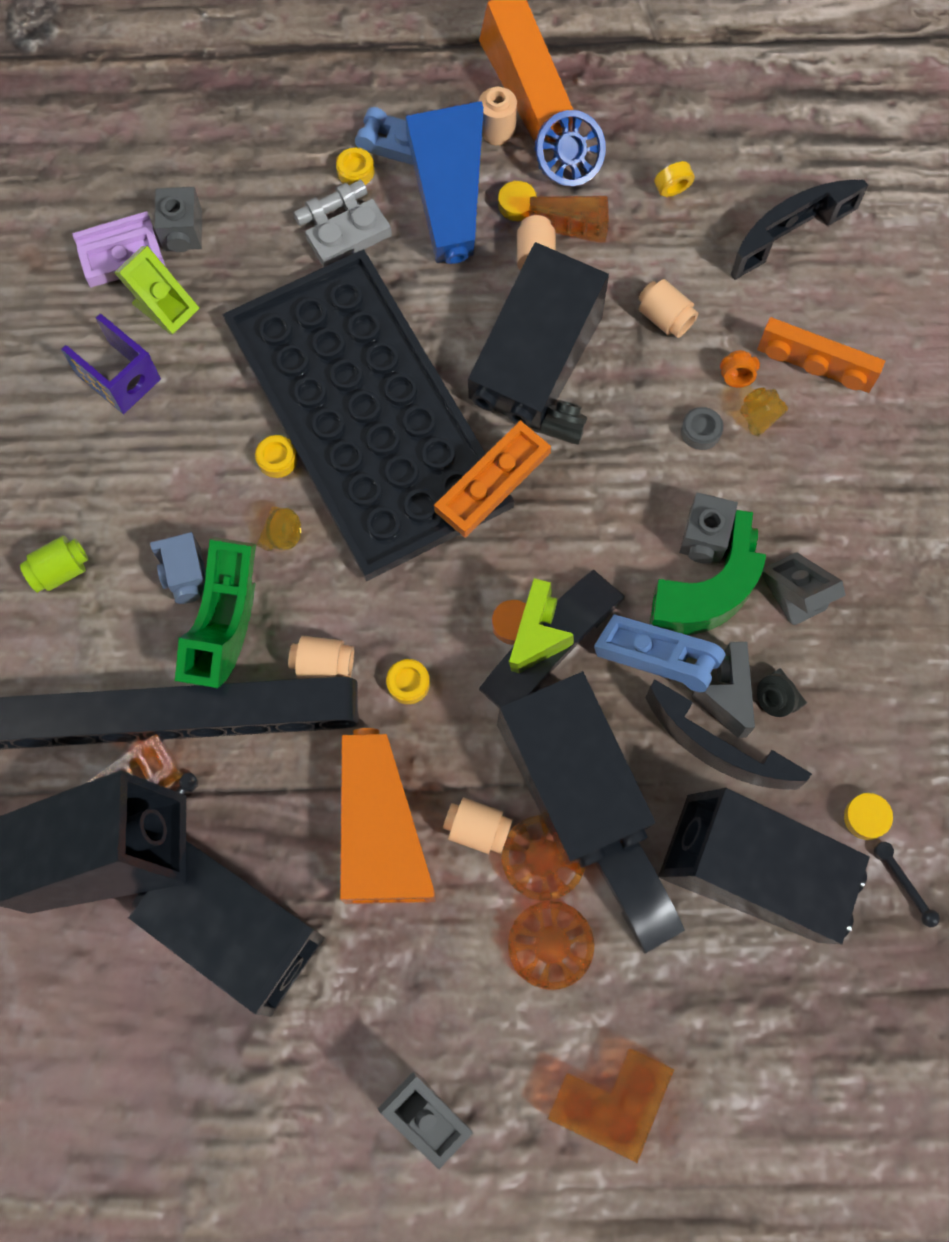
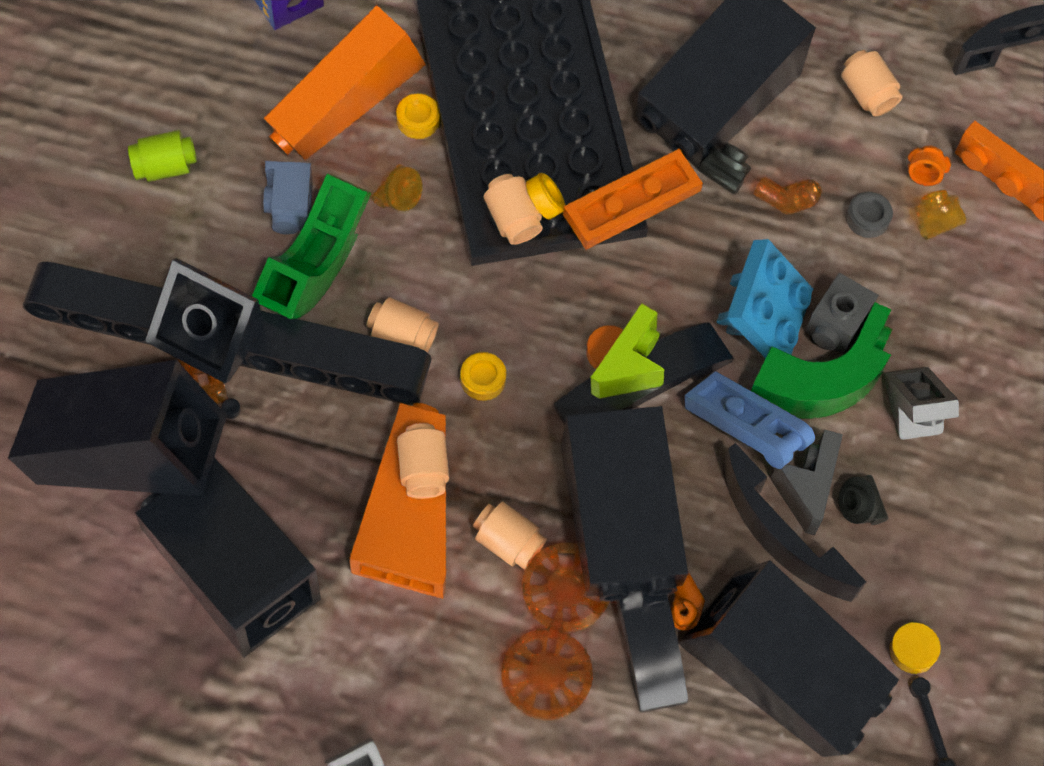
camera: 10 degrees right, 5 degrees down
none -> black slope [145,258,264,384]
none -> orange slope [264,5,426,160]
none -> light nougat brick [397,423,449,499]
none -> light nougat brick [483,174,543,245]
none -> yellow tile [526,173,565,220]
none -> orange arm [670,571,705,630]
none -> dark azure plate [716,239,813,359]
none -> clear orange arm [753,176,822,214]

